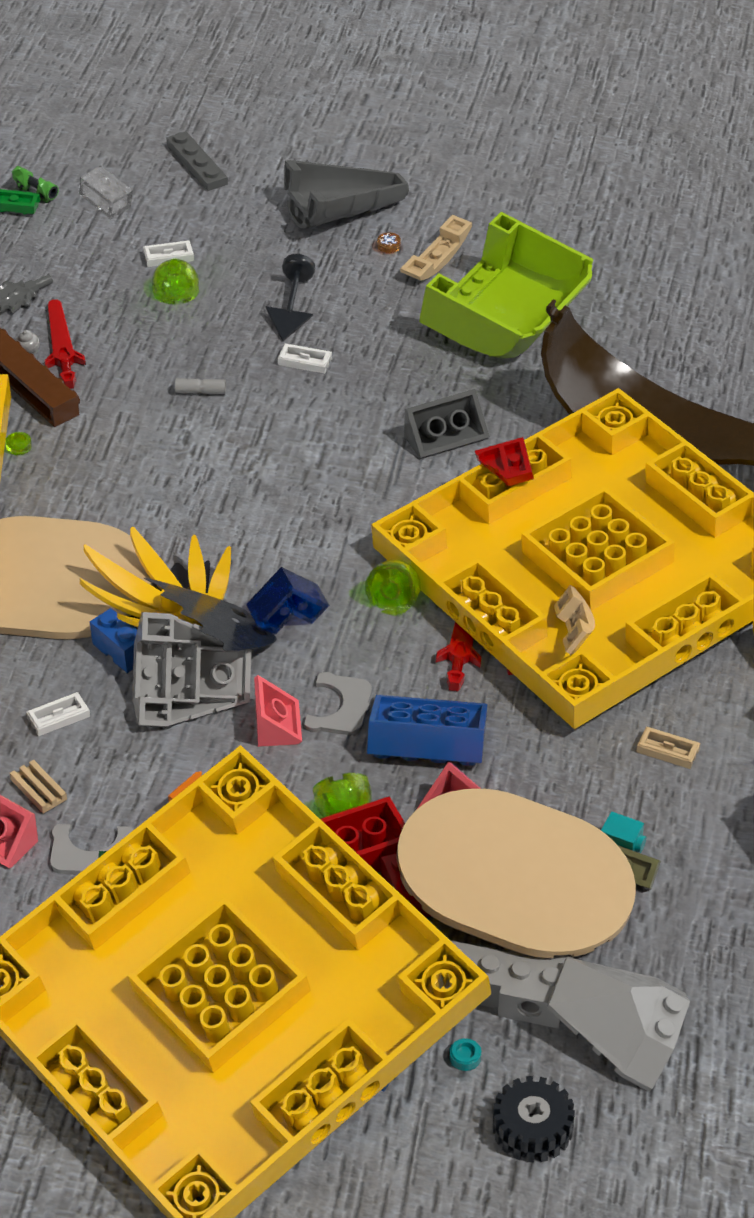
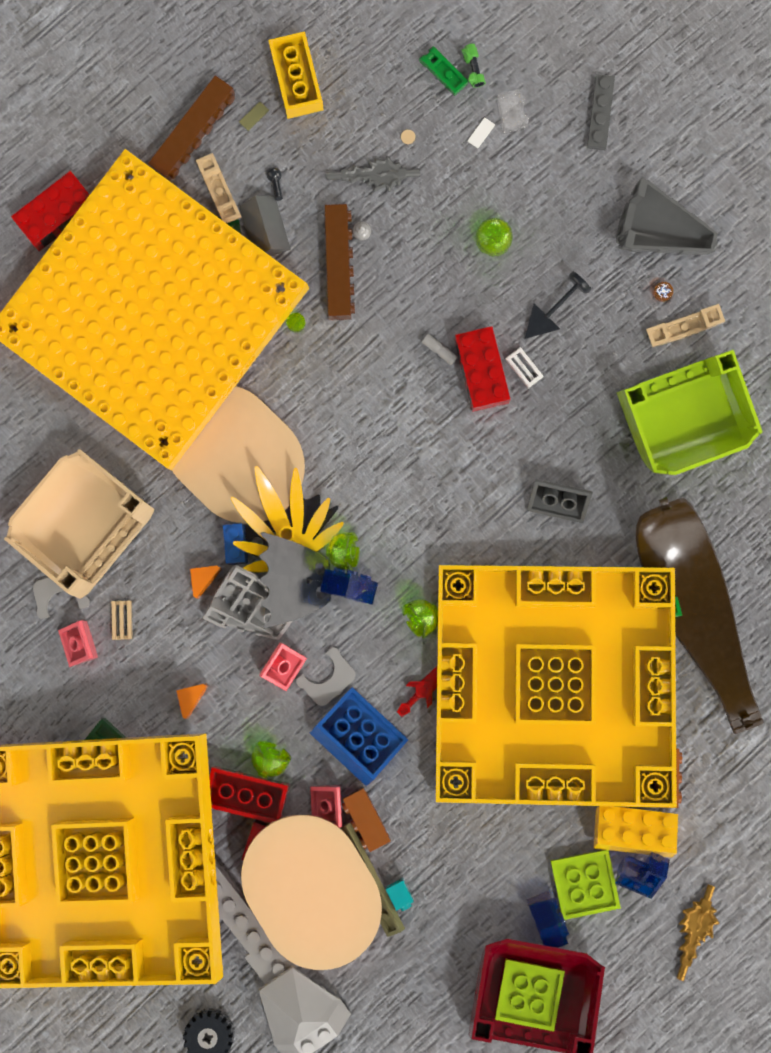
camera: 40 degrees right, 40 degrees up
white tile [26,692,90,737] -> none
red sword [45,299,86,389] -> none
light grey piece [50,824,133,874] -> none
white tile [143,240,194,267] -> none
red wing [475,437,534,486] -> none
tan slope [554,585,595,655] -> none
tan tile [636,726,700,769] -> none
none -> orange slope [190,565,222,599]
none -> clear neon green cylinder [326,532,360,571]
none -> dark orange brick [342,787,391,852]
none -> tan piece [401,130,415,144]
none -> red brick [454,326,511,412]
none -> white window [467,118,495,148]

